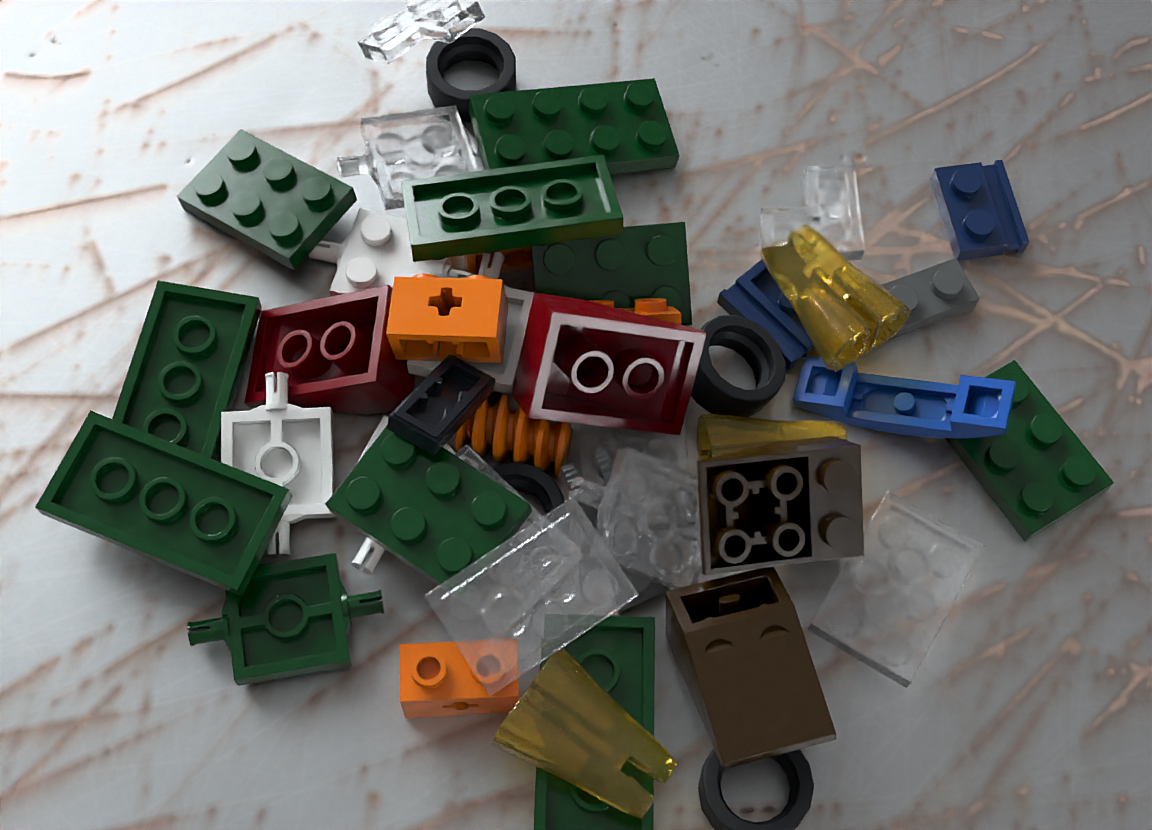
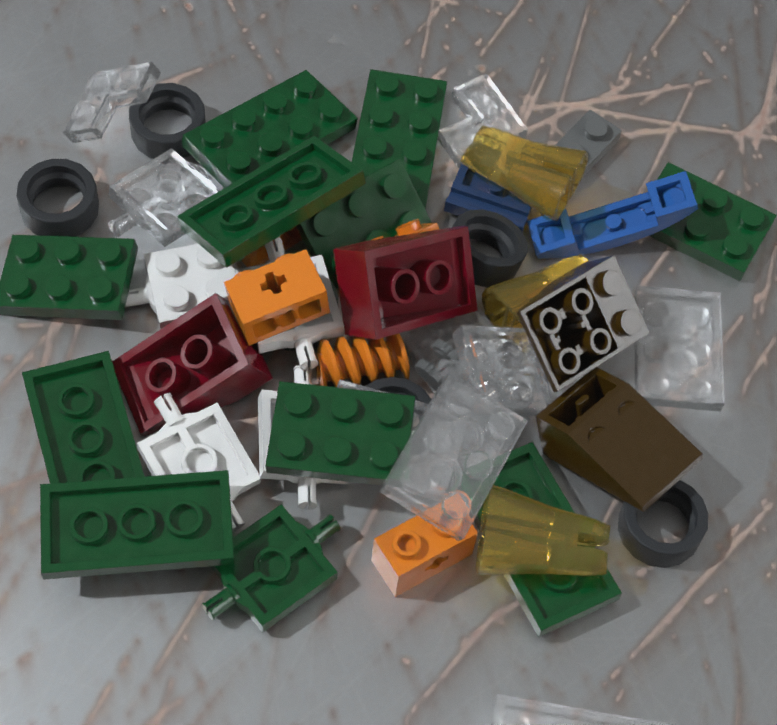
camera: 30 degrees left, 5 degrees down
black plate [387,354,496,456] -> none
dark blue plate [930,160,1029,261] -> none
none -> black tyre [16,159,99,237]
none -> dark green plate [352,69,447,210]

